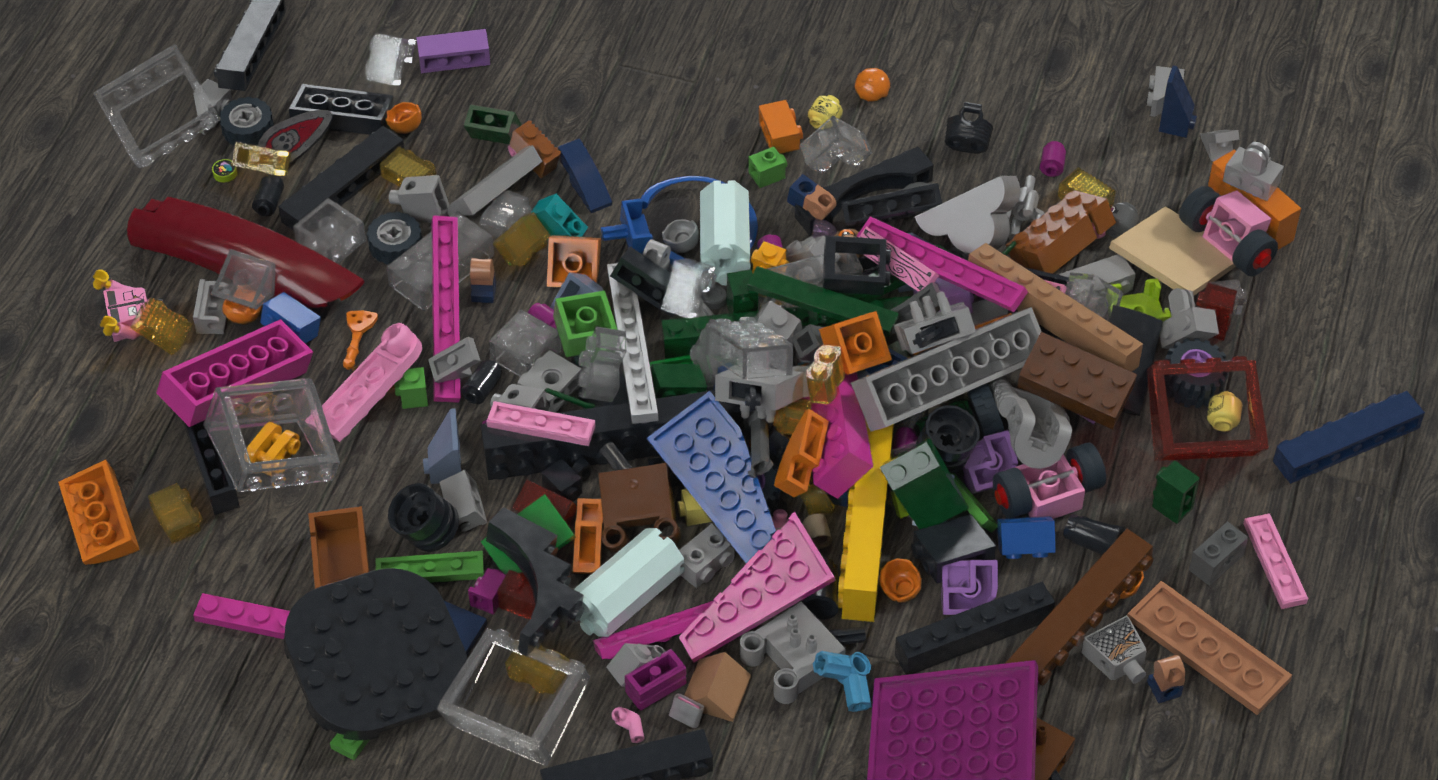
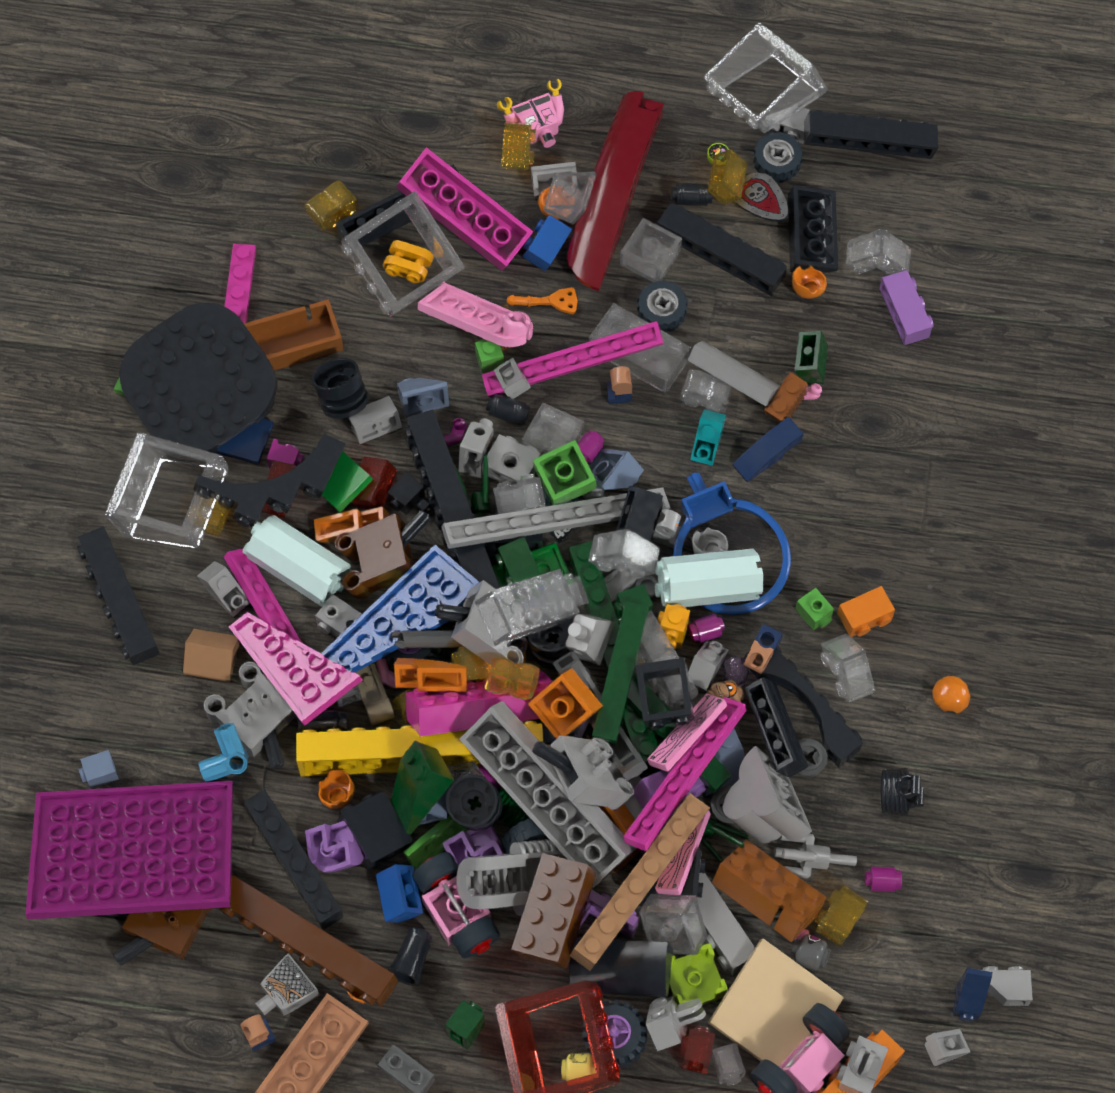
camera: 80 degrees right, 15 degrees up
orange slope [58,460,140,565] -> none
bright green plate [376,551,484,583] -> none
clear yellow brick [380,146,436,187] -> none
light grey torso [389,175,449,223] -> none
bright pink tile [486,401,595,446] -> none
clear yellow brick [493,212,550,267] -> none
orange slope [547,235,601,287] -> none
bright pink arm [612,707,644,743] -> none
magenta brick [625,649,686,711] -> none
flat silver piece [669,694,704,728] -> none
light yellow head [808,95,843,131] -> none

